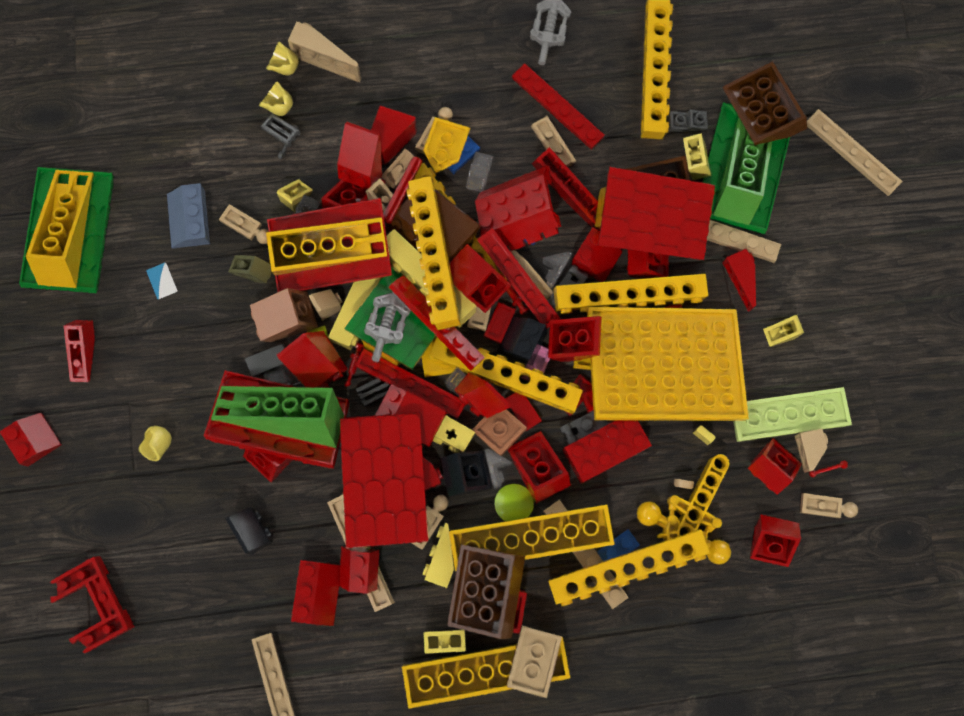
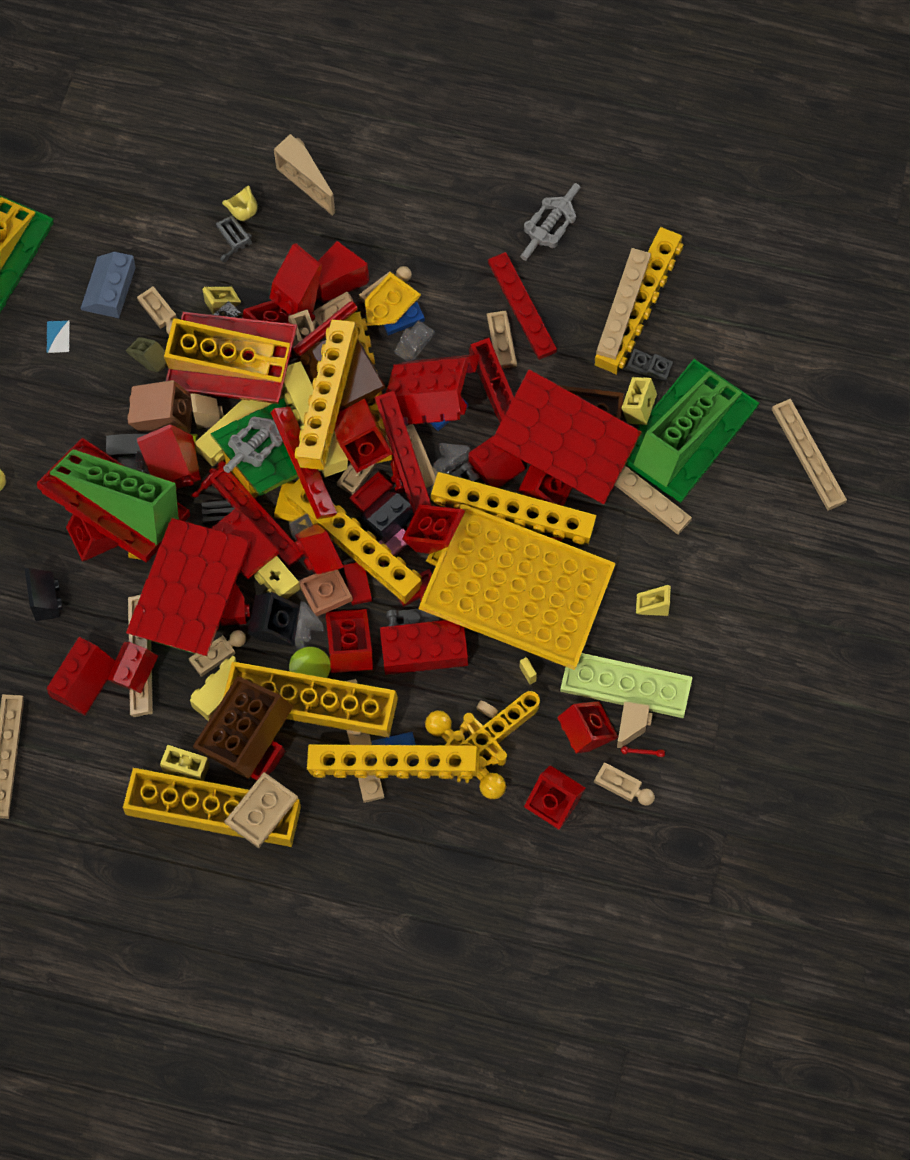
camera: 30 degrees right, 10 degrees down
light yellow hair [267,42,299,75] -> none
reddish brown slope [722,61,807,145] -> none
red slope [722,249,756,312] -> none
none -> tan plate [596,248,651,360]

